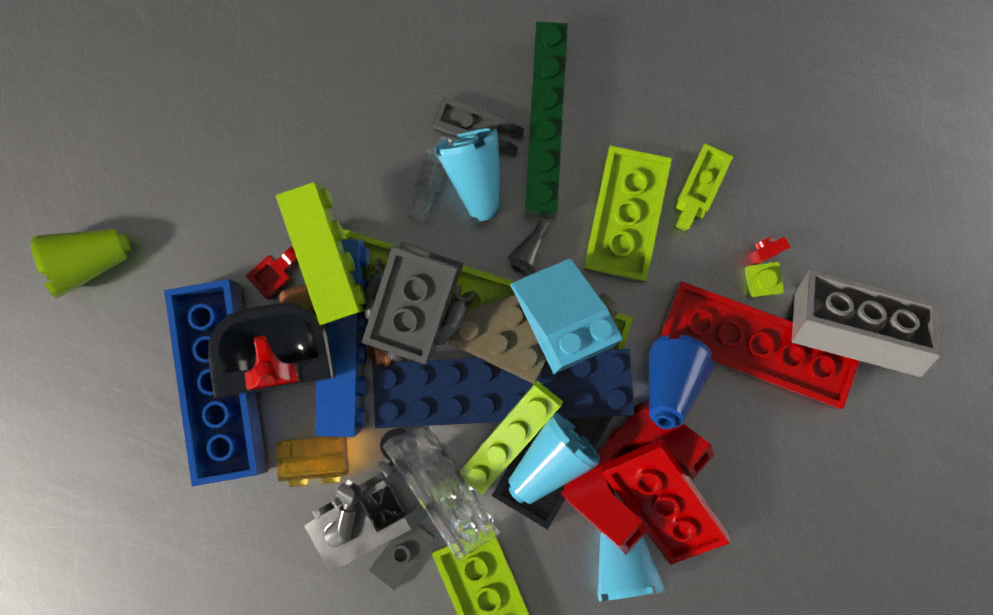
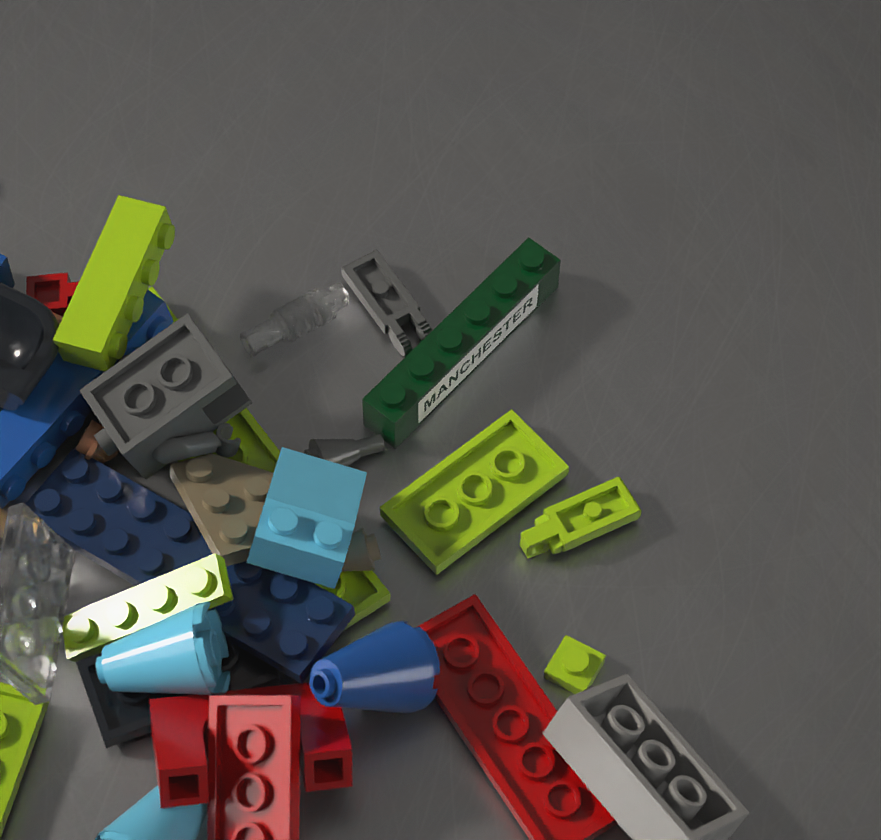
camera: 30 degrees right, 25 degrees down
medium azure cone [434,128,501,221] -> none
red plate [748,236,791,265] -> none

